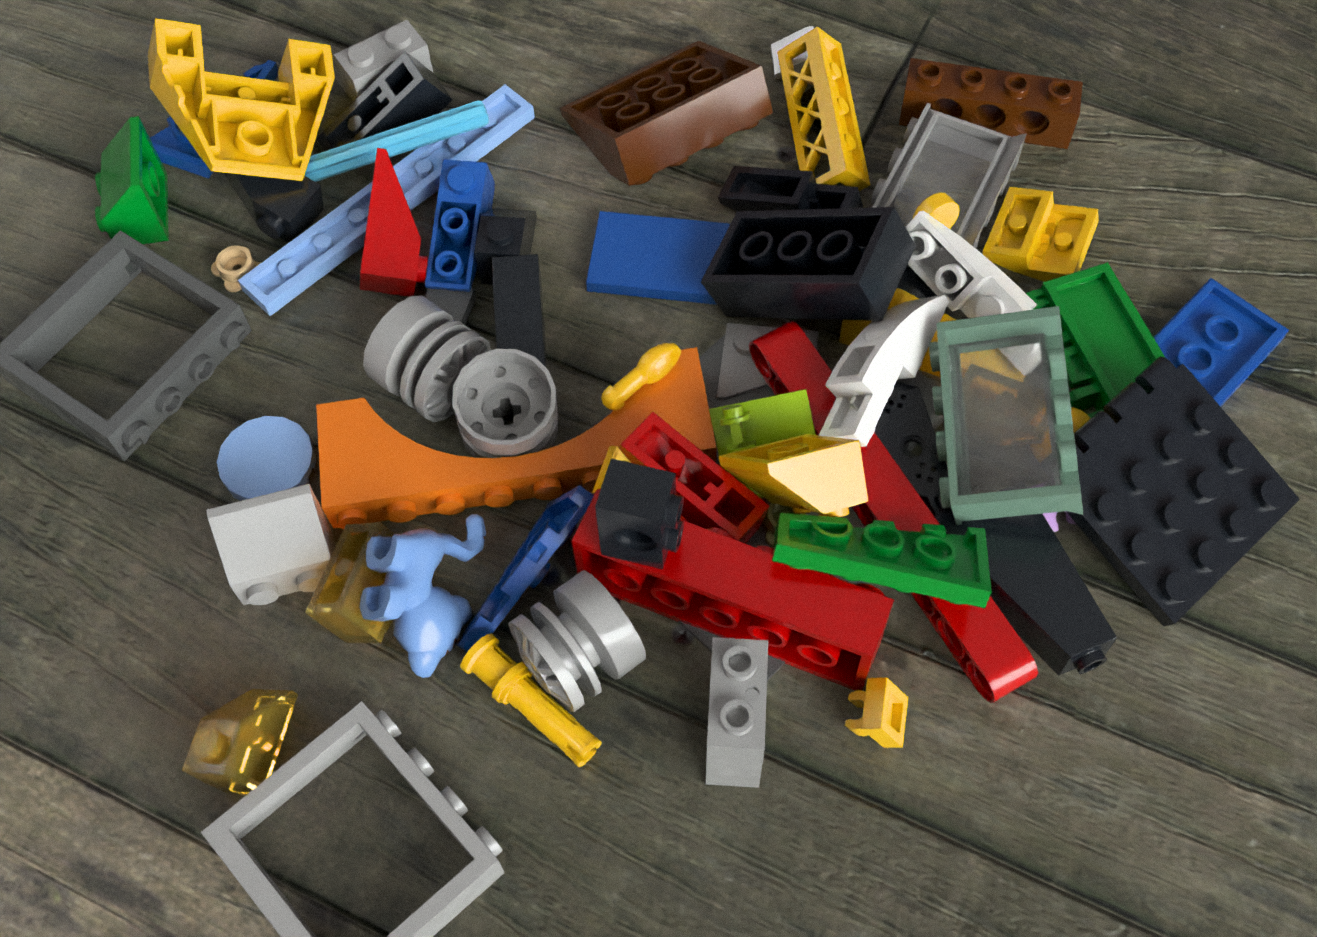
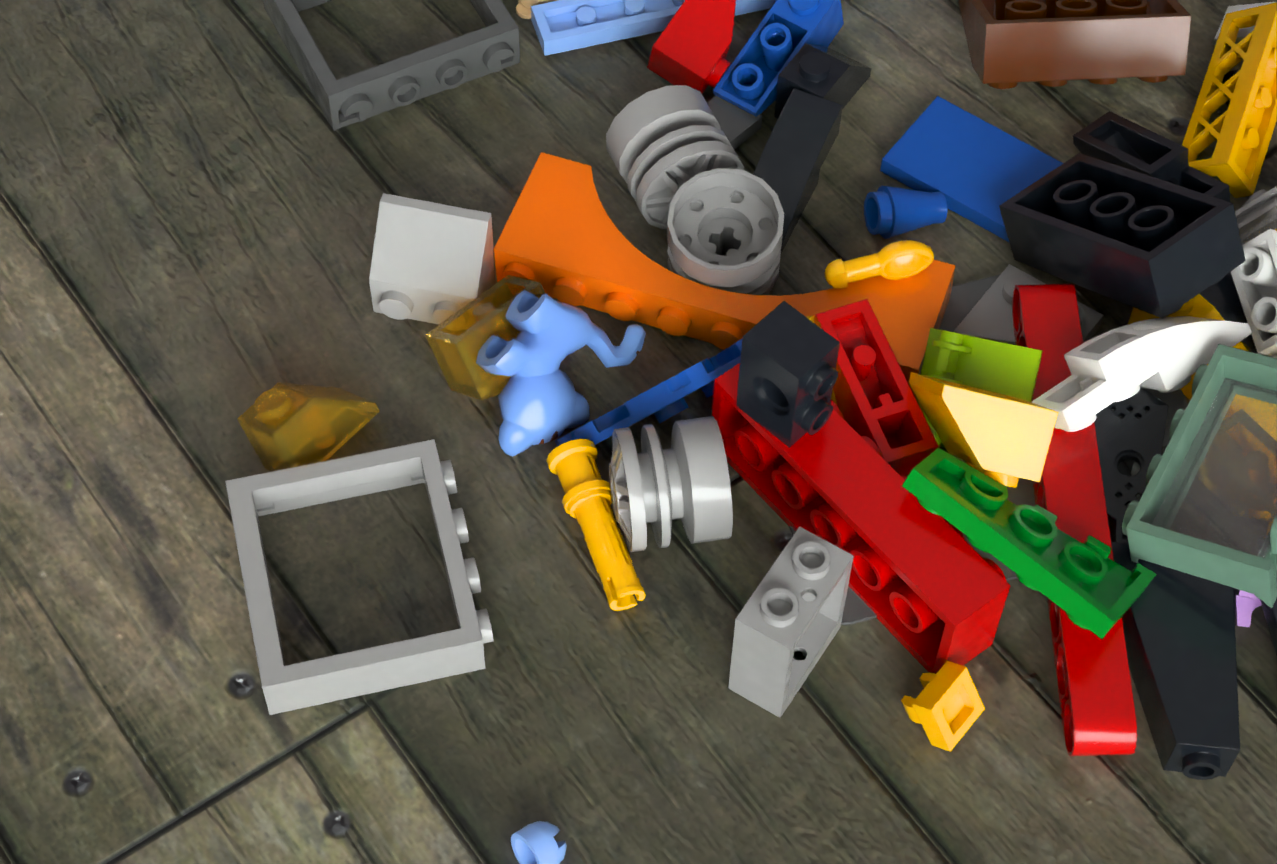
camera: 25 degrees right, 5 degrees down
light blue tile [217,416,317,501] -> none
none -> blue cone [864,186,948,239]

